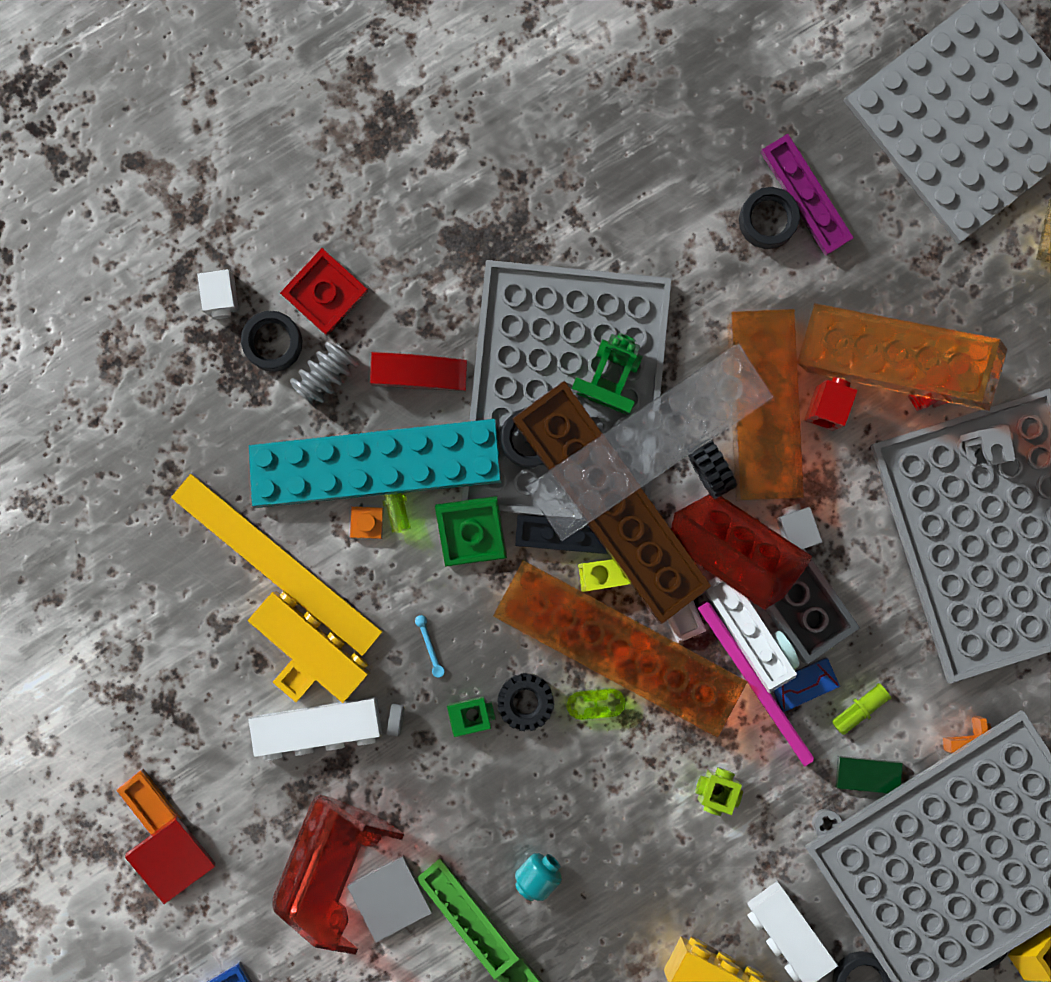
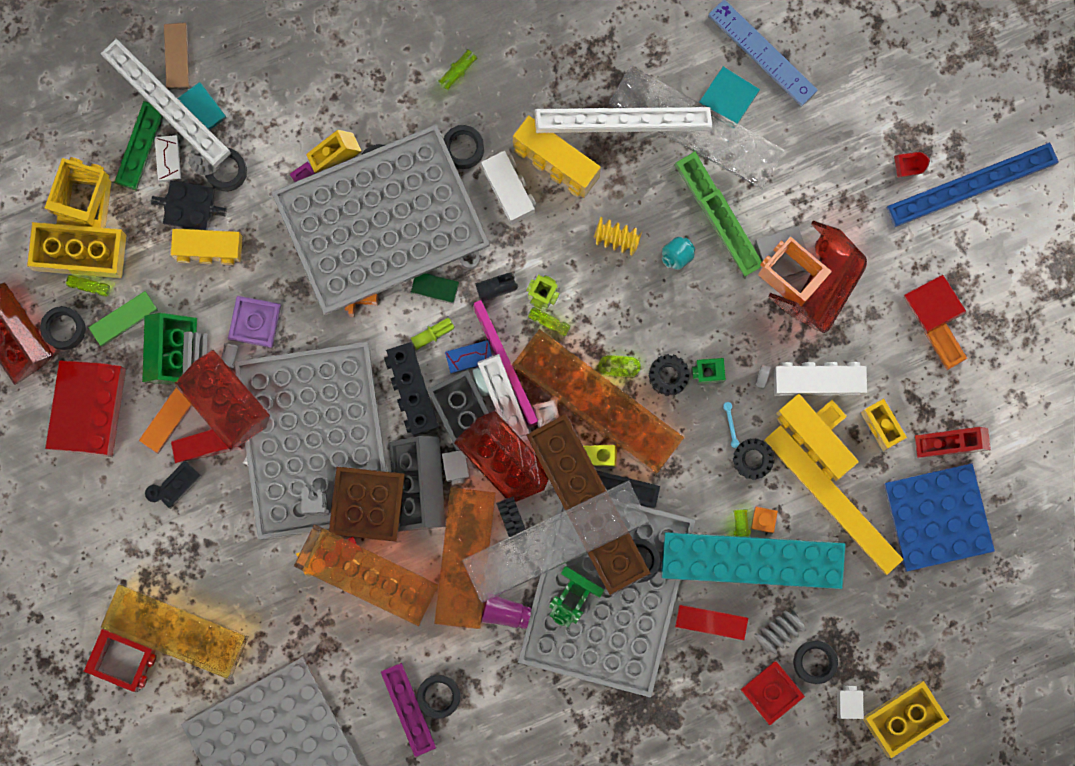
camera: 170 degrees left, 5 degrees down
green tile [435,496,507,567] -> none
red piece [804,377,858,431] -> none
none -> reddish brown plate [328,467,405,542]
none -> black brick [384,342,439,437]
none -> dark grey slope [389,436,446,532]
none -> black hinge [475,273,519,302]
none -> magenta plant [481,592,532,629]
none -> clear neon green axle [528,307,570,336]
none -> yellow piece [594,217,643,256]
none -> black tyre [733,438,775,480]
none -> orange window [758,237,832,310]
none -> yellow brick [860,399,907,451]
none -> yellow brick [863,681,949,758]
none -> blue plate [884,463,995,572]
none -> red slope [915,427,991,458]

